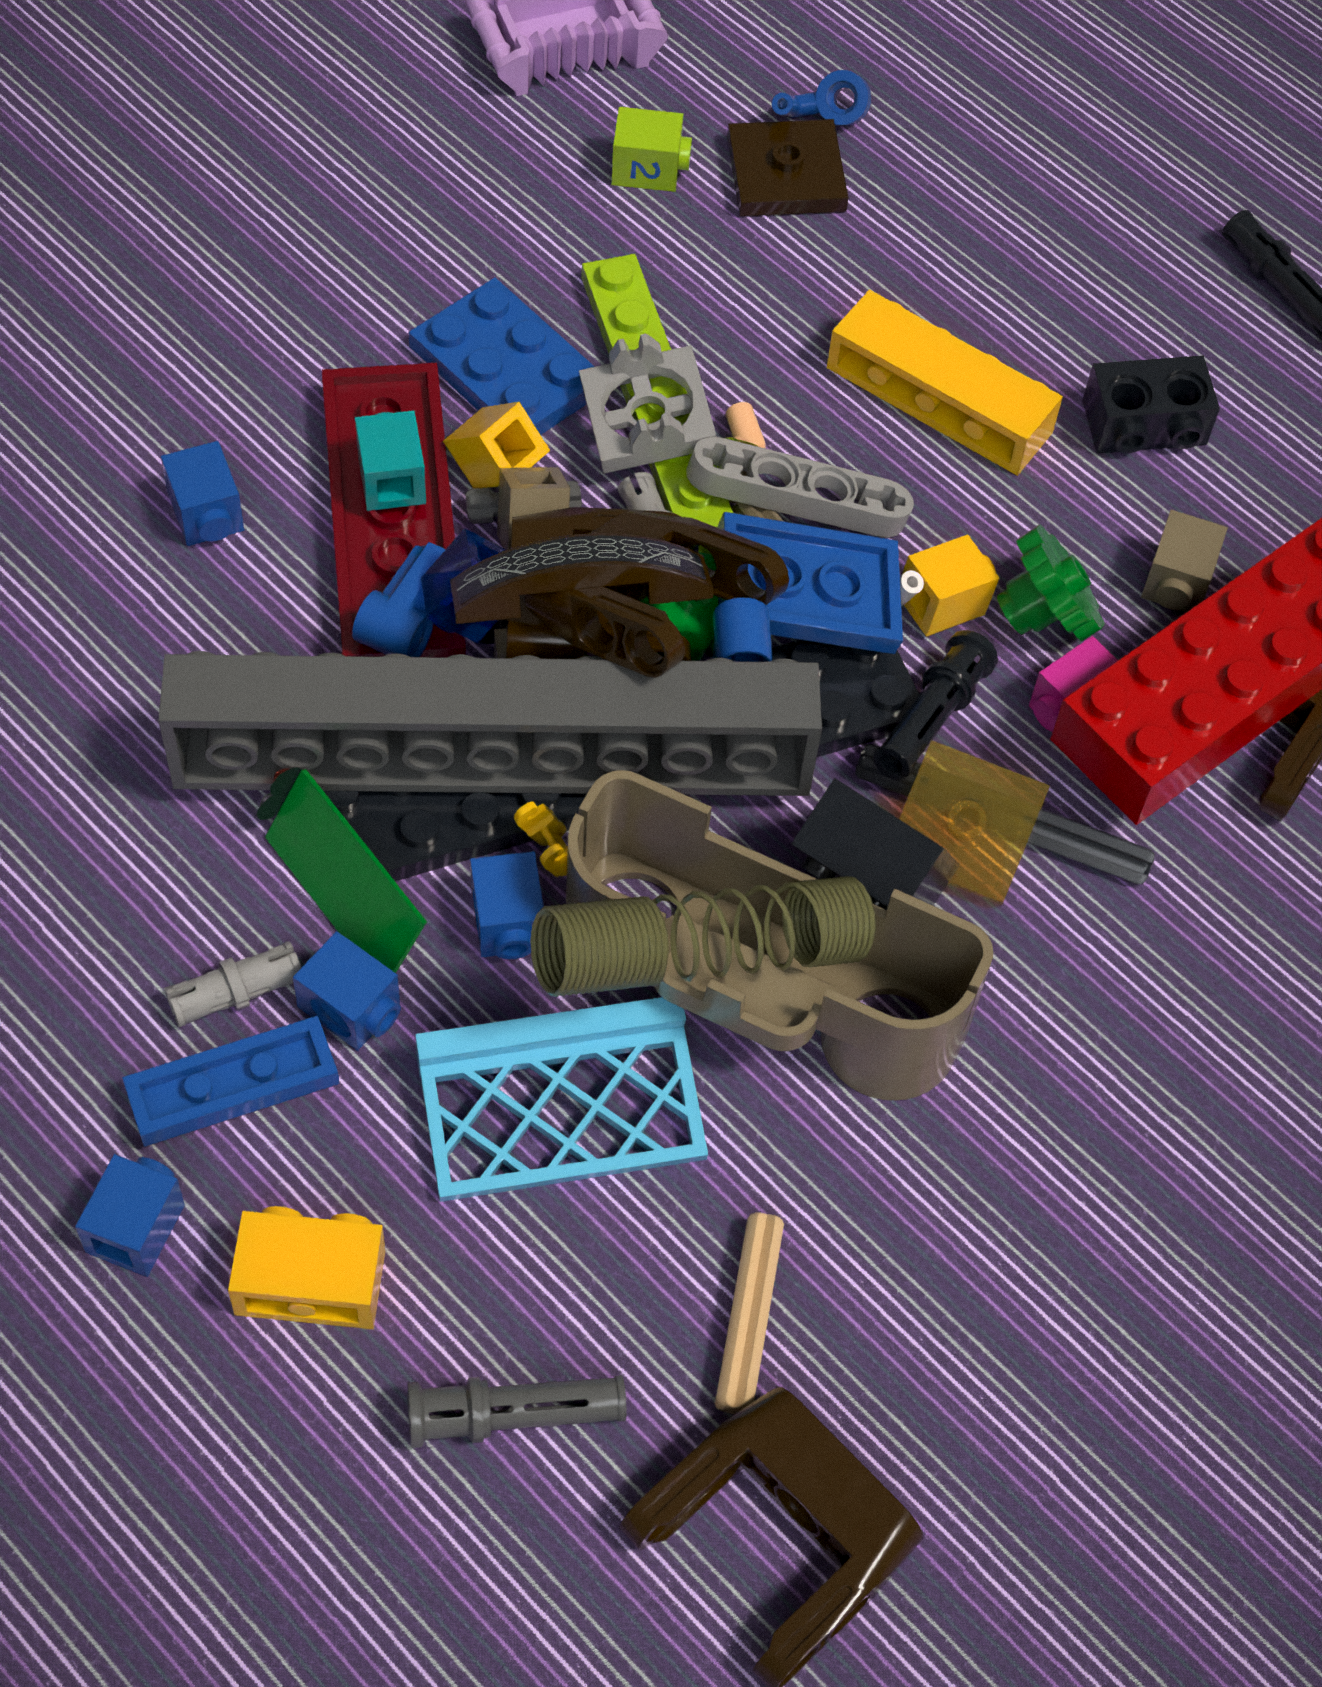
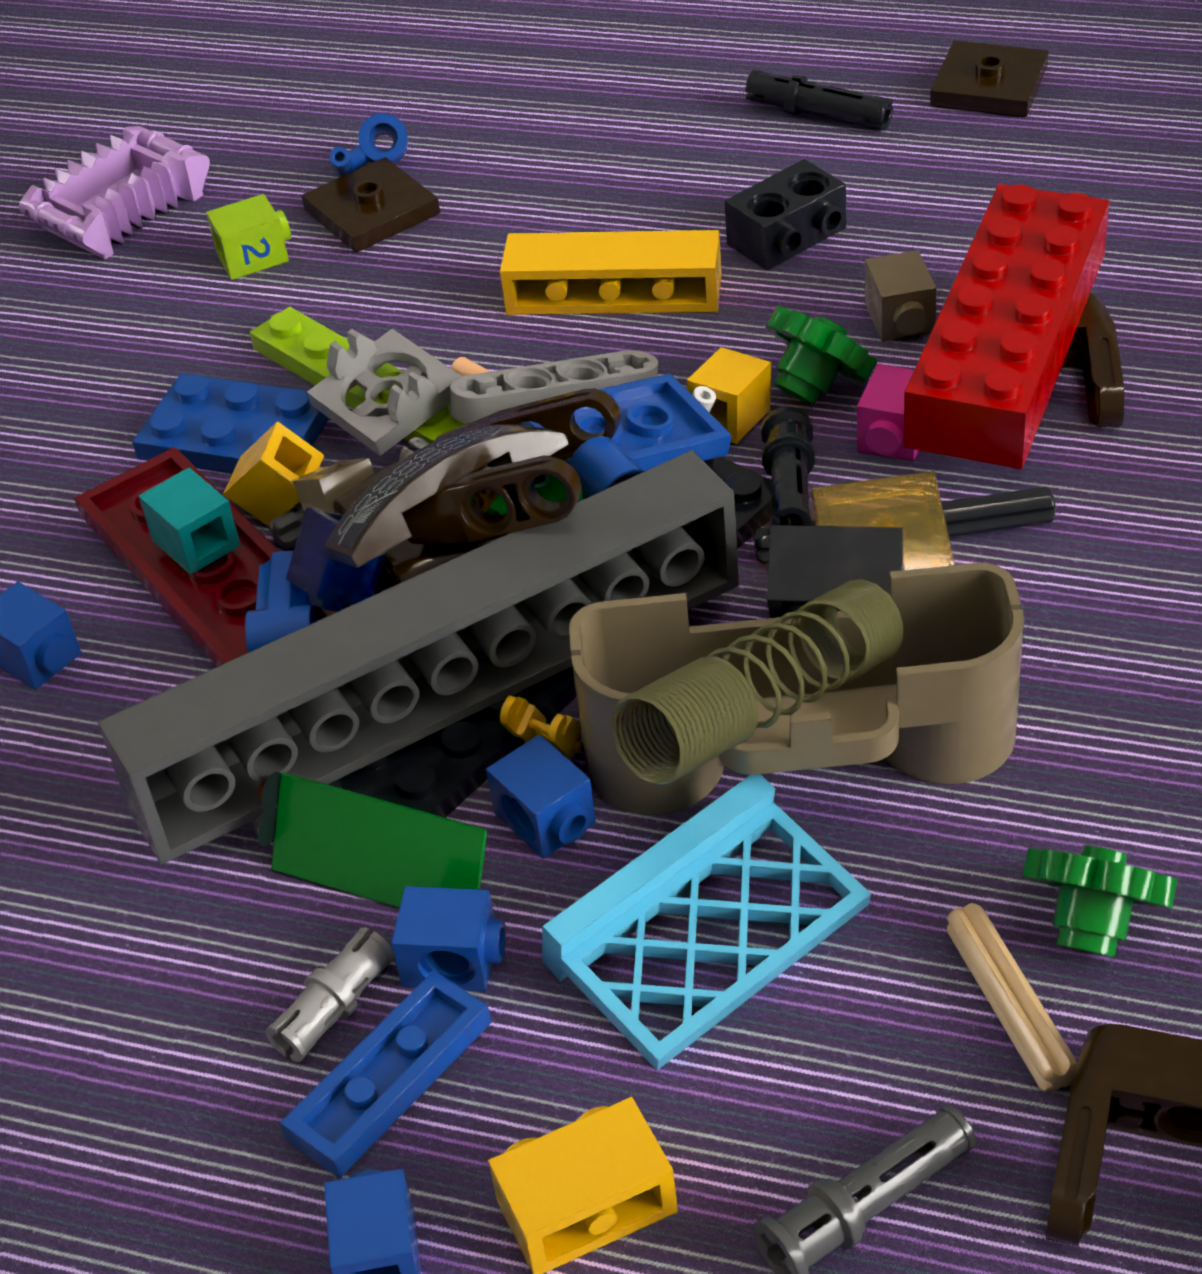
camera: 20 degrees left, 15 degrees down
none -> green plant [1022,845,1178,958]

